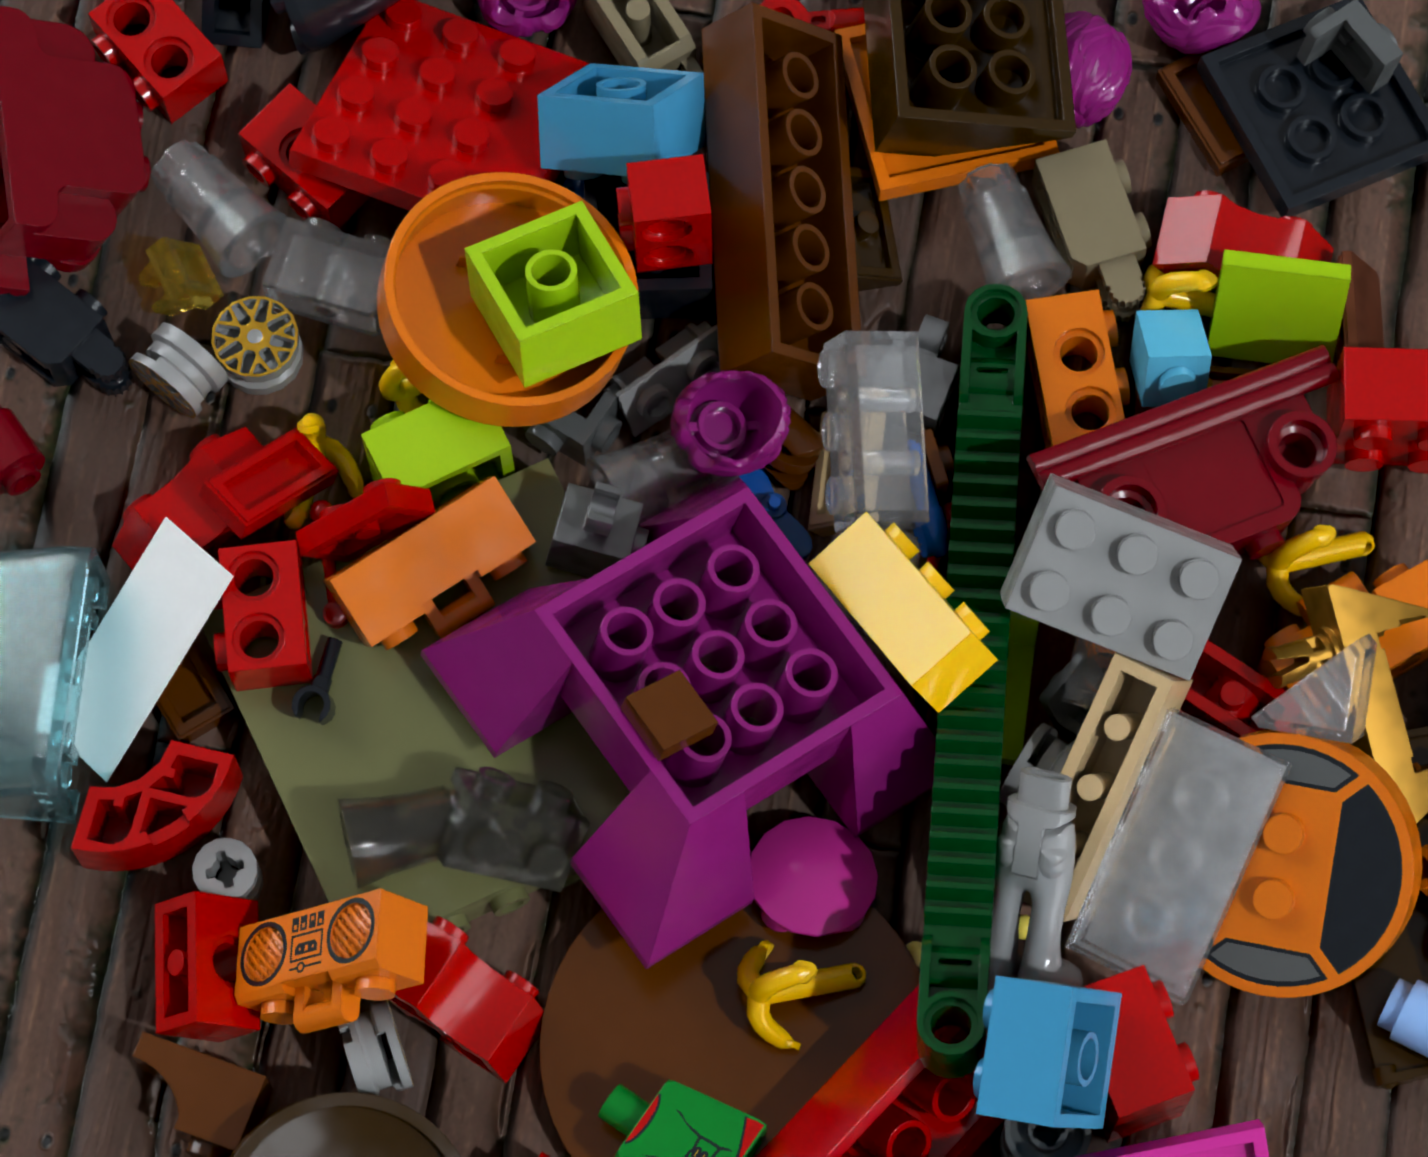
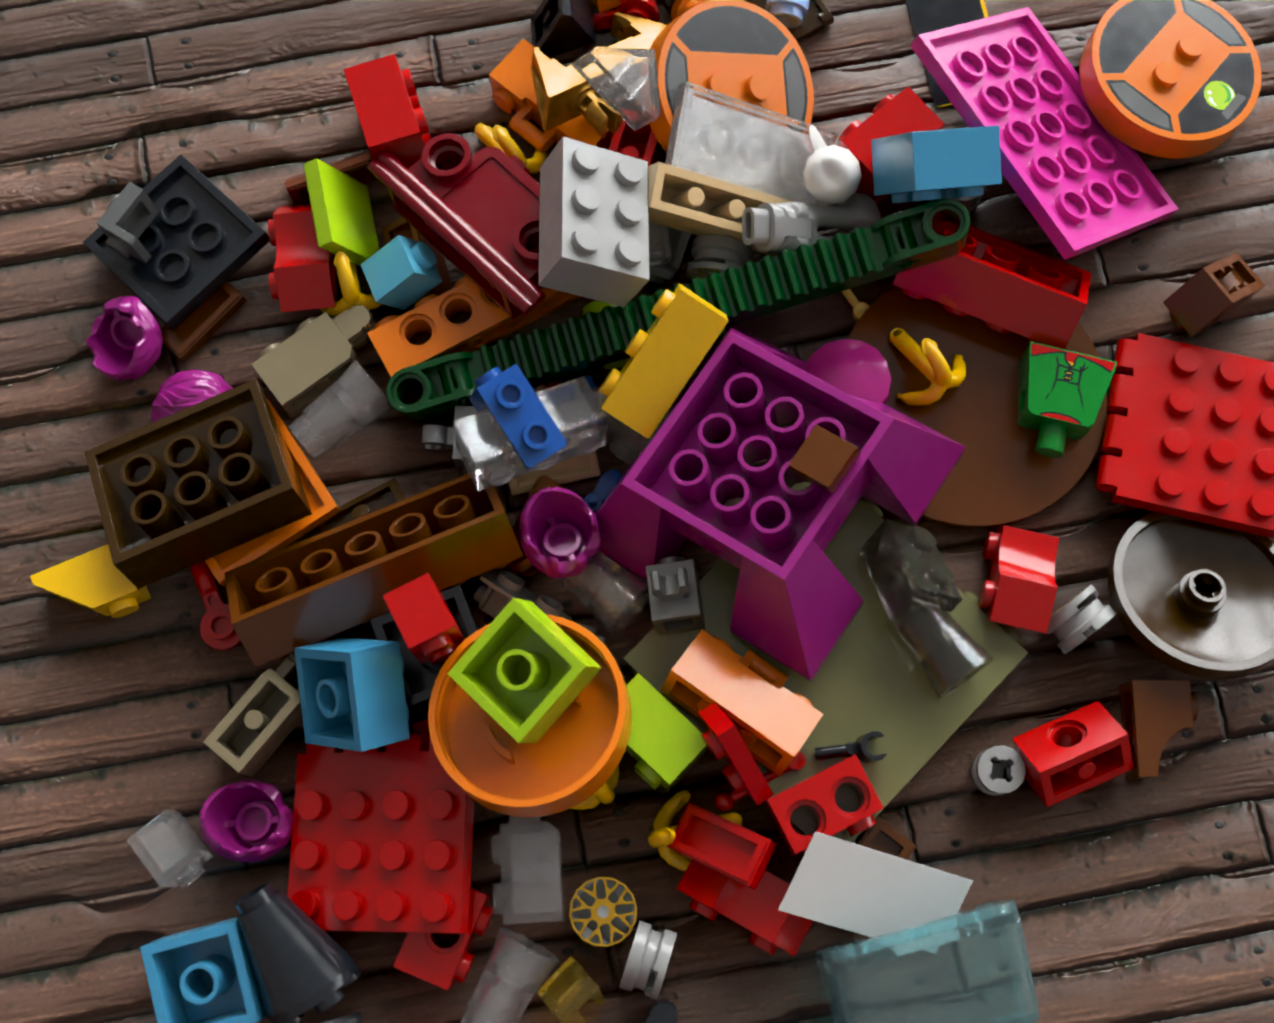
camera: 110 degrees left, 5 degrees up
red brick [71,740,244,872] -> none
orange piece [234,888,428,1034] -> none
none -> blue bracket [469,364,567,469]
none -> white piece [803,125,862,205]

